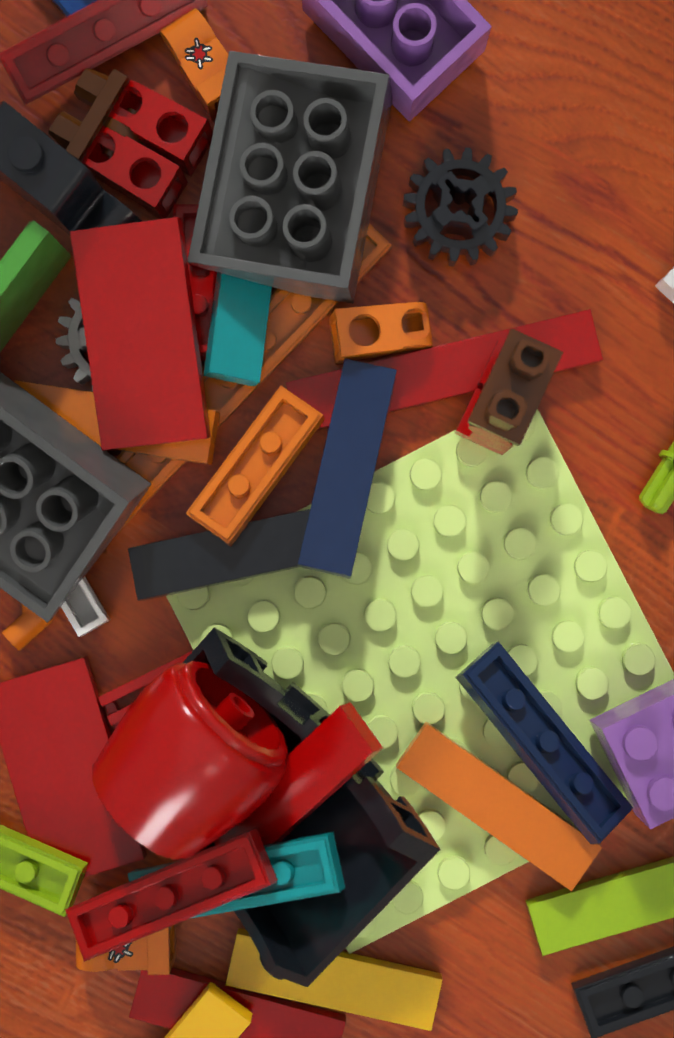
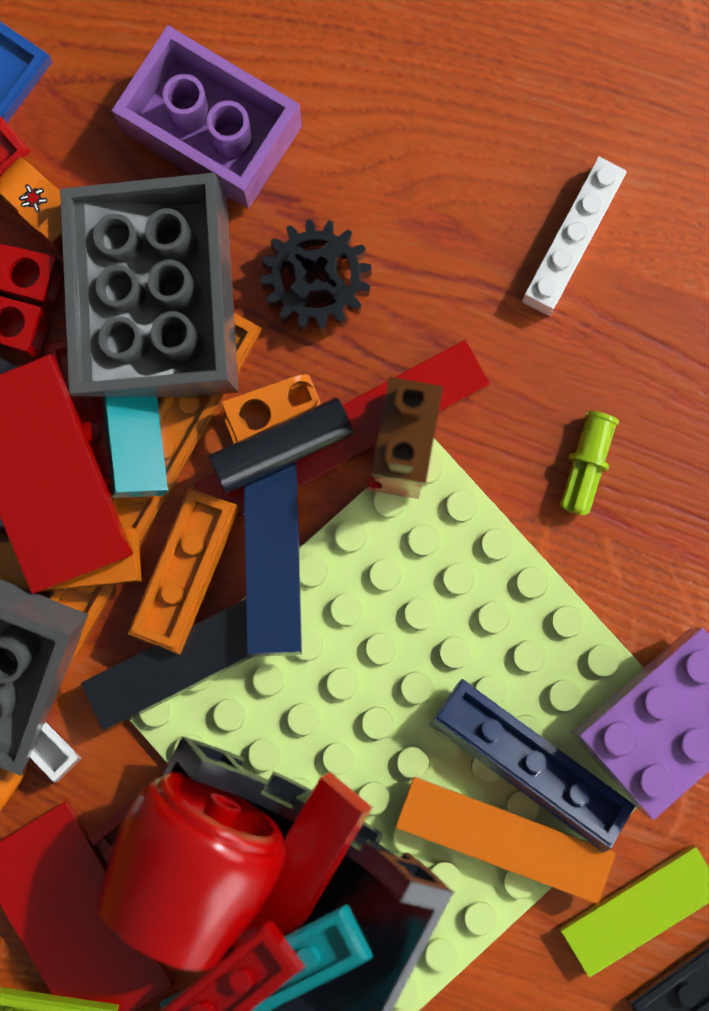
camera: 20 degrees left, 5 degrees down
none -> black piece [208,397,354,494]

